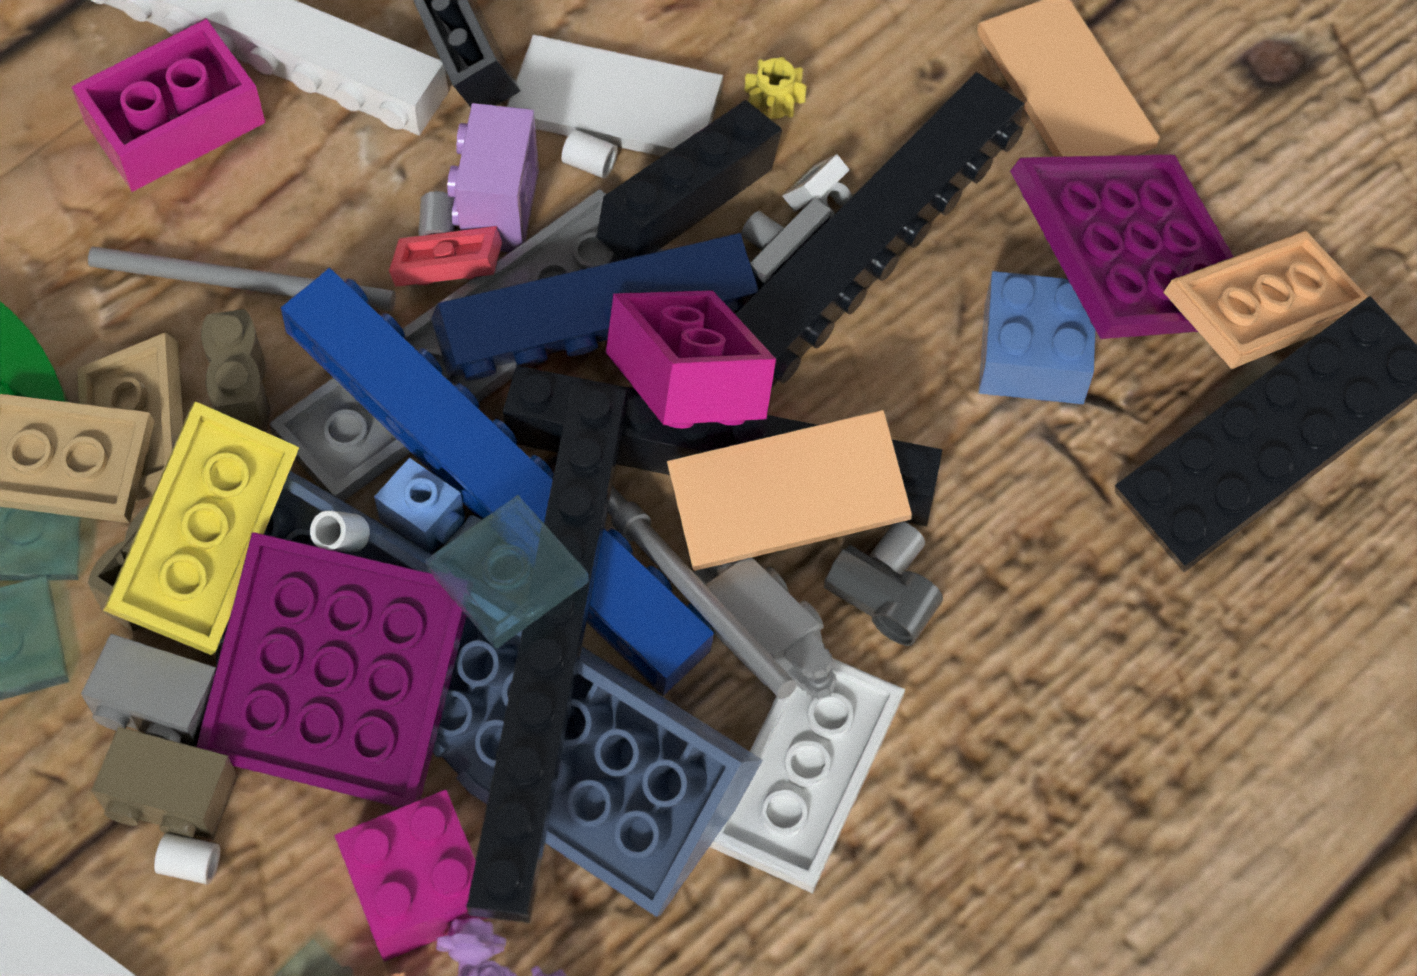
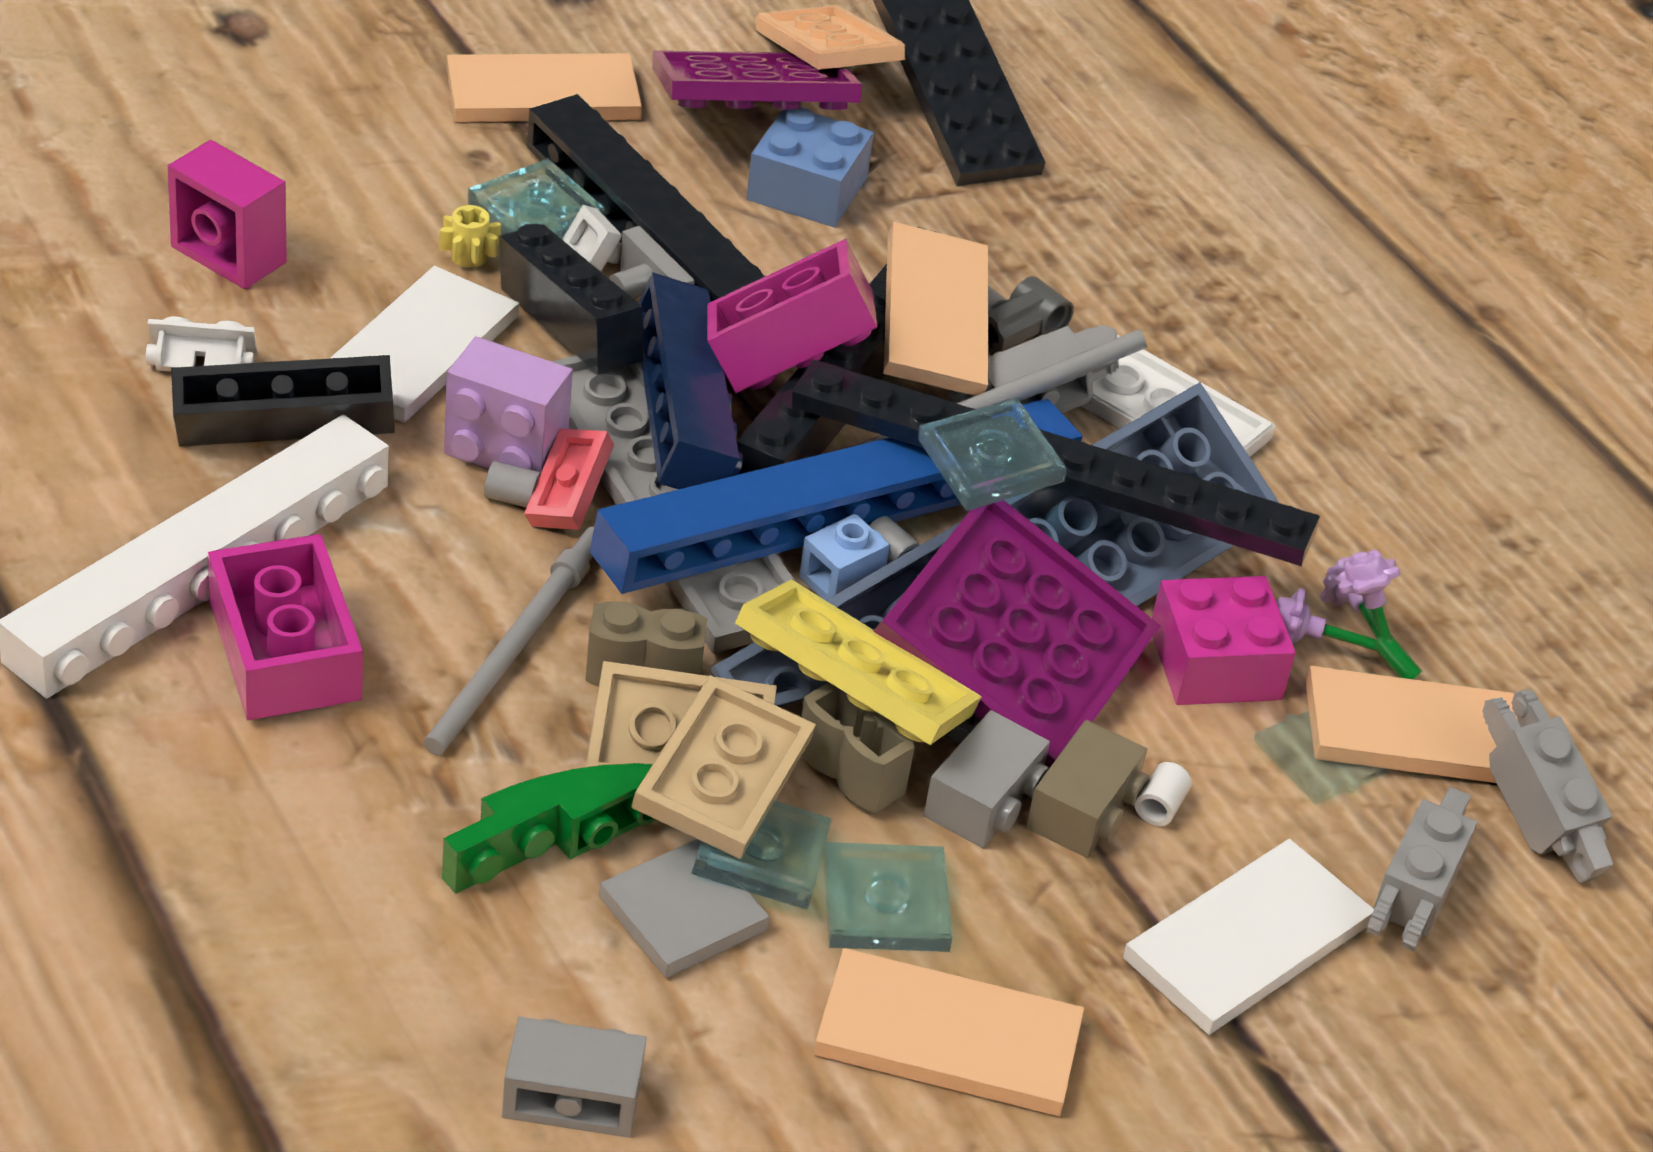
camera: 80 degrees left, 20 degrees down
white hinge [310,510,370,553] -> none
none -> clear light blue plate [468,159,605,239]

